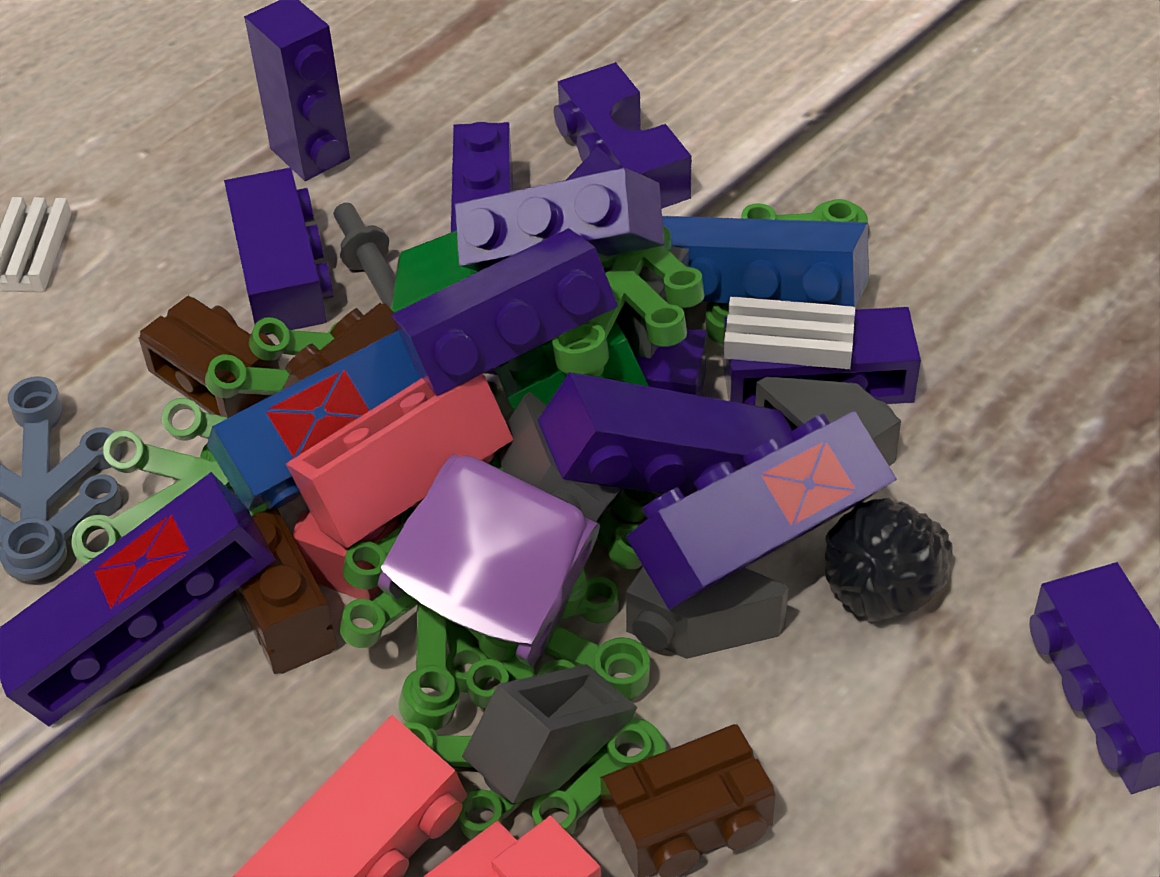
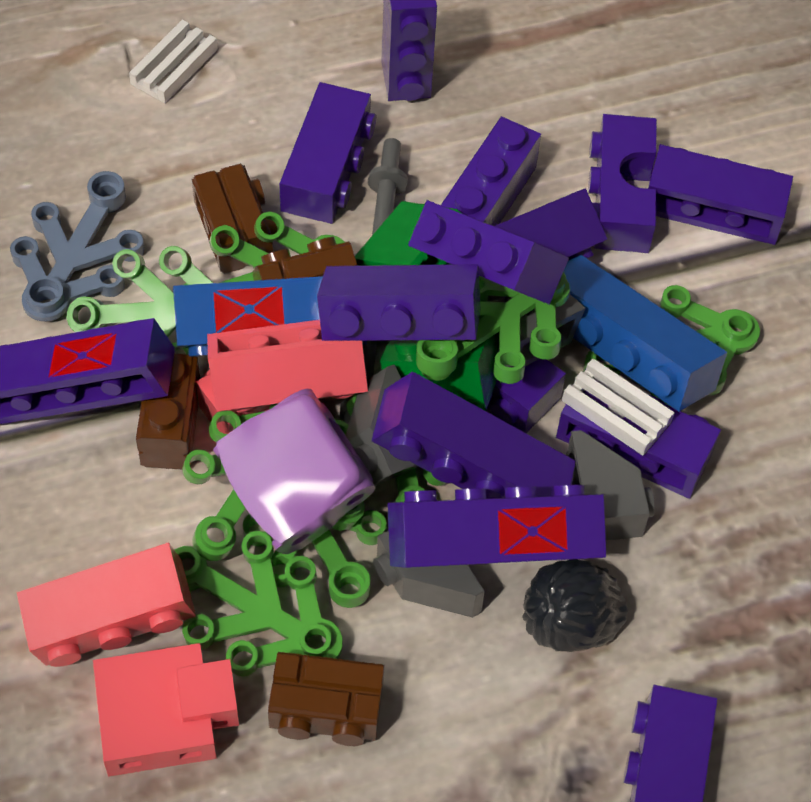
camera: 25 degrees right, 10 degrees up
dark grey slope [462,664,638,803] -> none
none -> dark purple brick [648,144,793,245]

